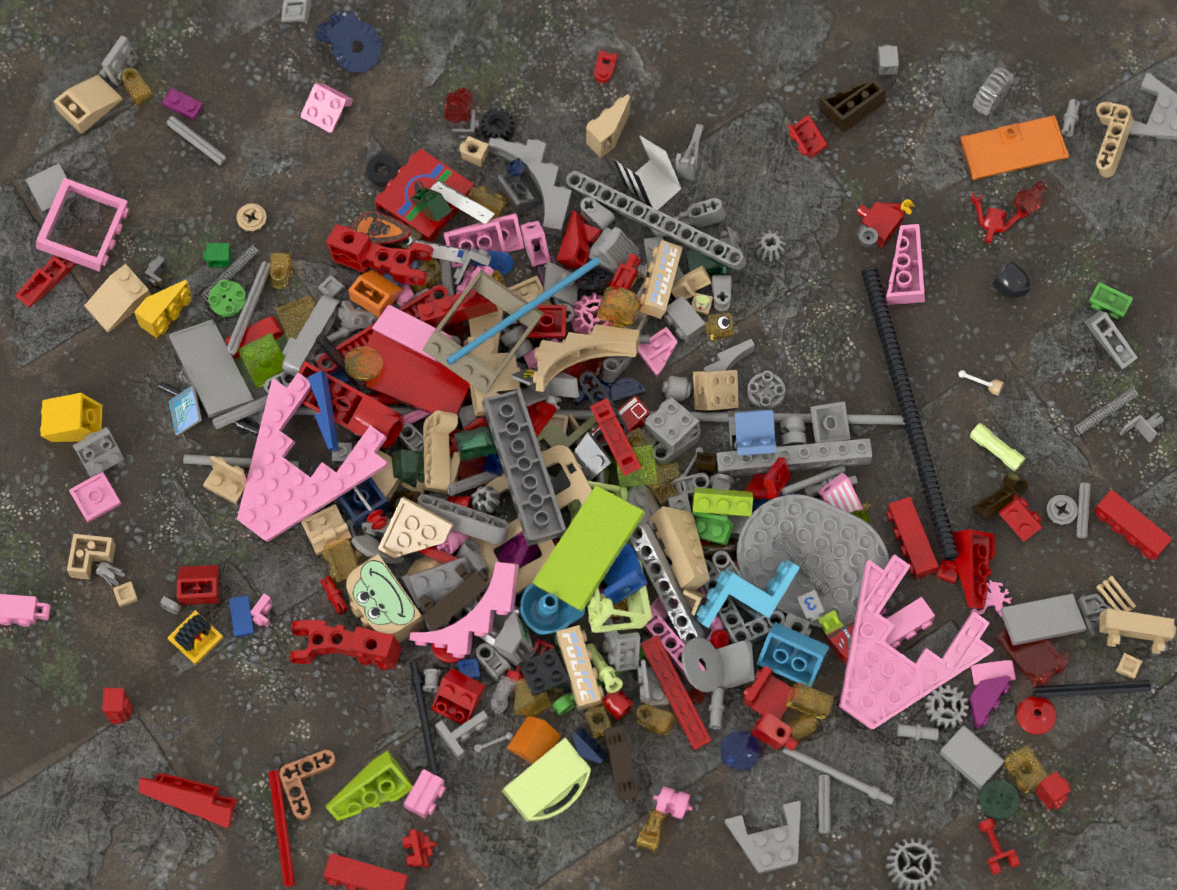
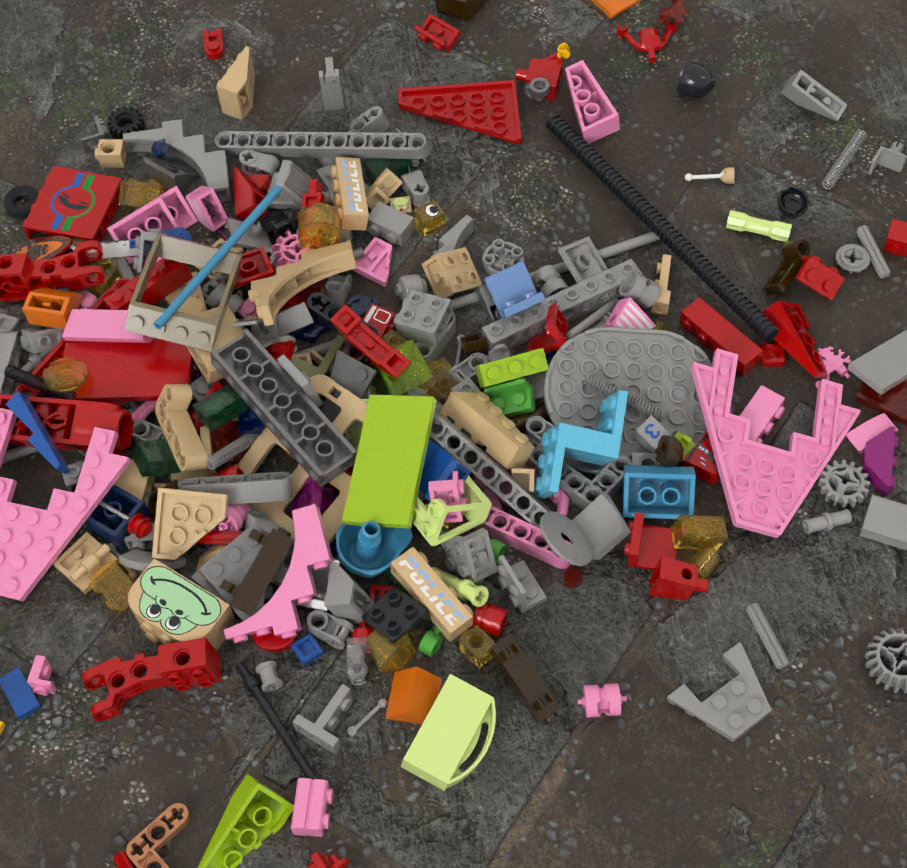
camera: 20 degrees left, 10 degrees down
red pin [320,576,349,615] -> none
dark green slope [411,187,452,222] -> none
white sticker [430,180,495,224] -> none
red slope [431,668,486,725] -> none
clear red plate [444,88,473,123] -> none
light grey piece [471,486,500,514] -> none
dark blue slope [572,726,609,763] -> none
white sticker [613,135,681,210] -> none
clear yellow piece [636,704,675,736] -> none
clear yellow connector [636,810,666,853] -> none
red tile [640,635,712,750] -> none
light grey pin [709,688,725,729] -> none
red tile [710,629,730,649] -> none
clear blue dish [720,731,760,771] -> none
light grey gear [754,229,786,262] -> none
light grey bar [783,747,894,805] -> none
bright green bracket [1089,282,1133,320] -> none
none -> light grey plate [277,354,323,407]
none -> red wing [398,80,522,144]
none -> bright pink bracket [428,471,467,523]
none -> light grey wheel [619,270,660,309]
none -> tan plate [651,254,671,315]
none -> dark brown piece [656,435,684,466]
none -> black hair [777,186,809,218]

